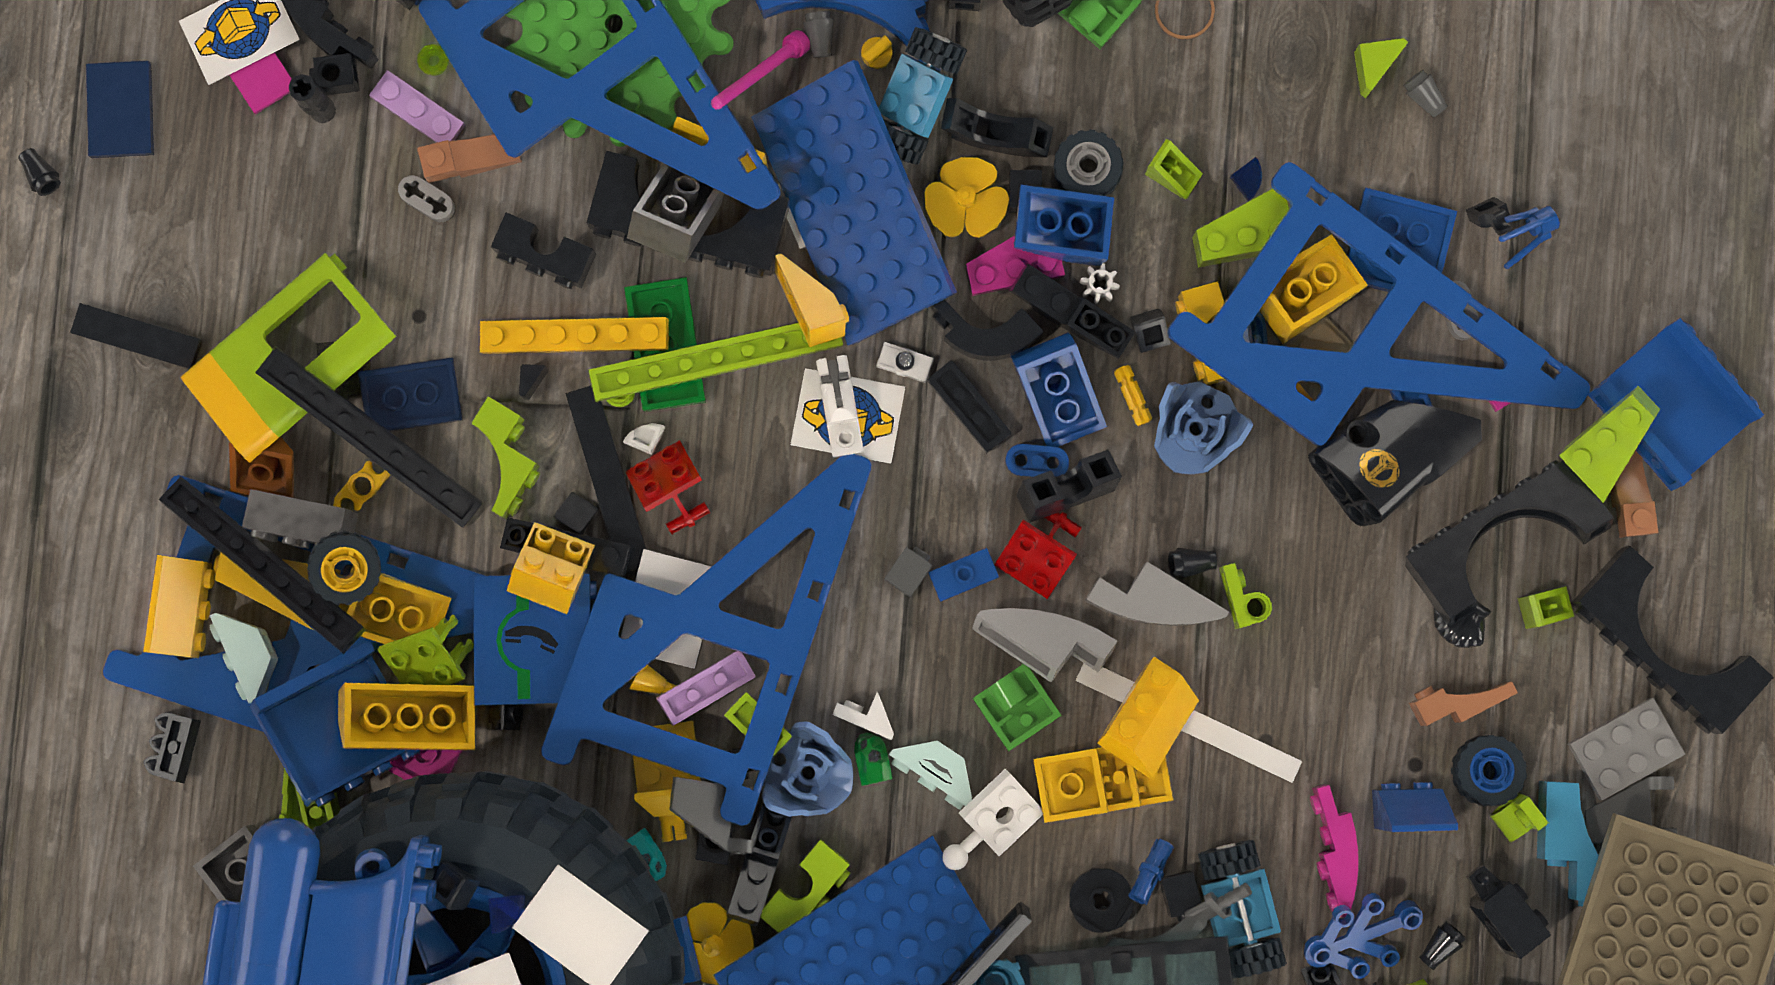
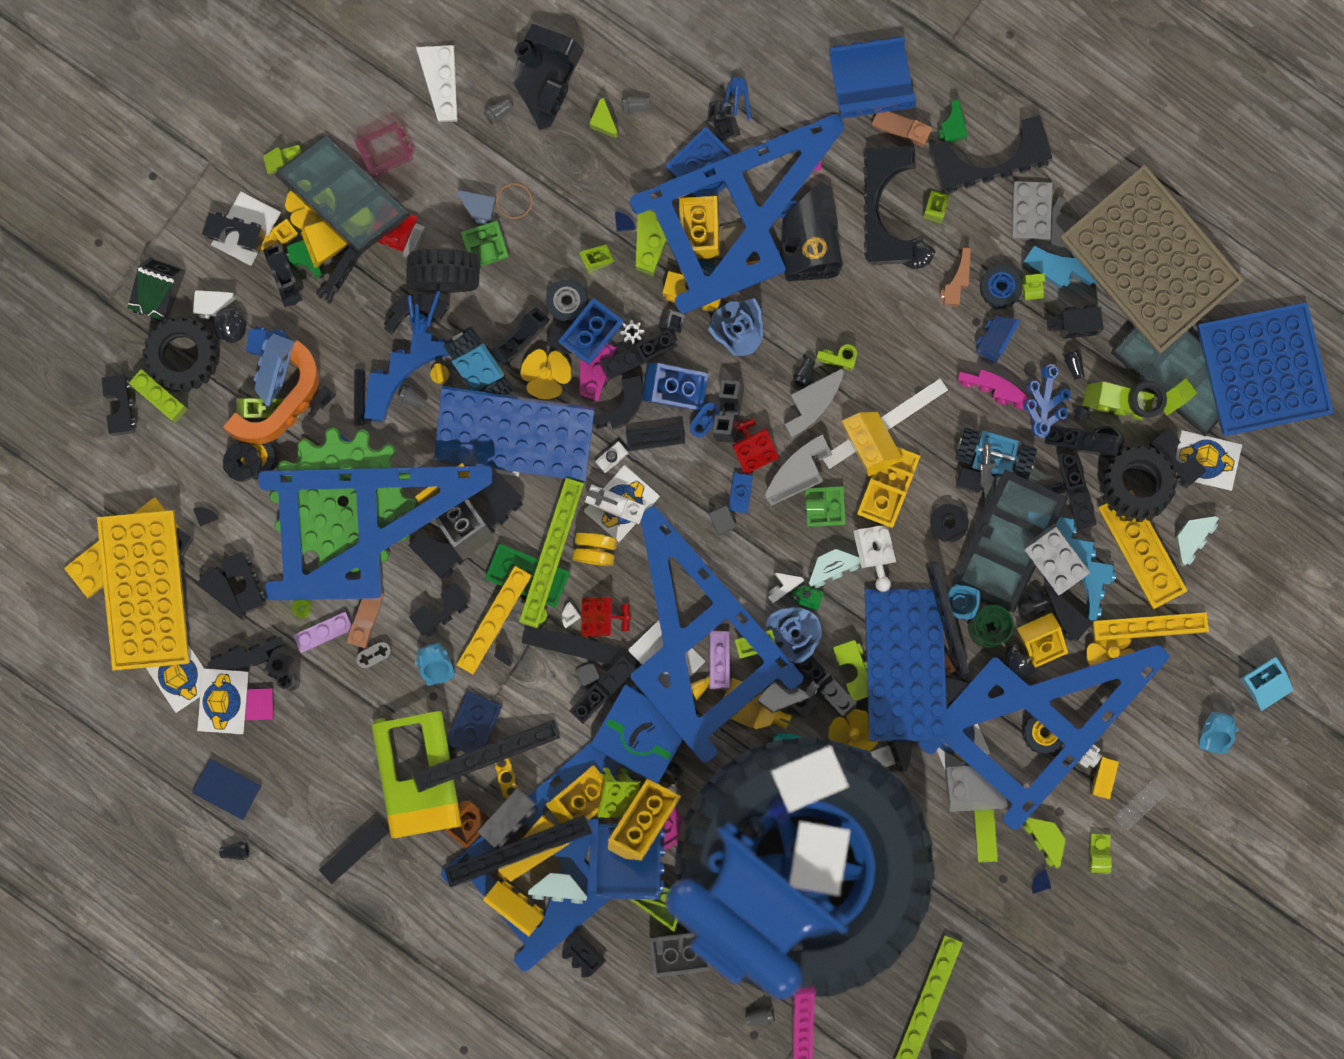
camera: 55 degrees left, 0 degrees up
black wheel [307,530,381,605] -> none
lime arch [472,396,540,520] -> none
yellow slope [507,522,595,614] -> none
dark pink piece [711,30,810,109] -> none
yellow slope [775,254,849,347] -> none
yellow axle [1114,365,1152,426] -> none
blue pin [1128,839,1174,905] -> none
lime wedge [1559,386,1660,503] -> none
none -> dark azure helmet [415,643,455,686]
none -> yellow wheel [572,533,617,566]
none -> black slope [713,117,741,141]
none -> green arch [938,100,968,144]

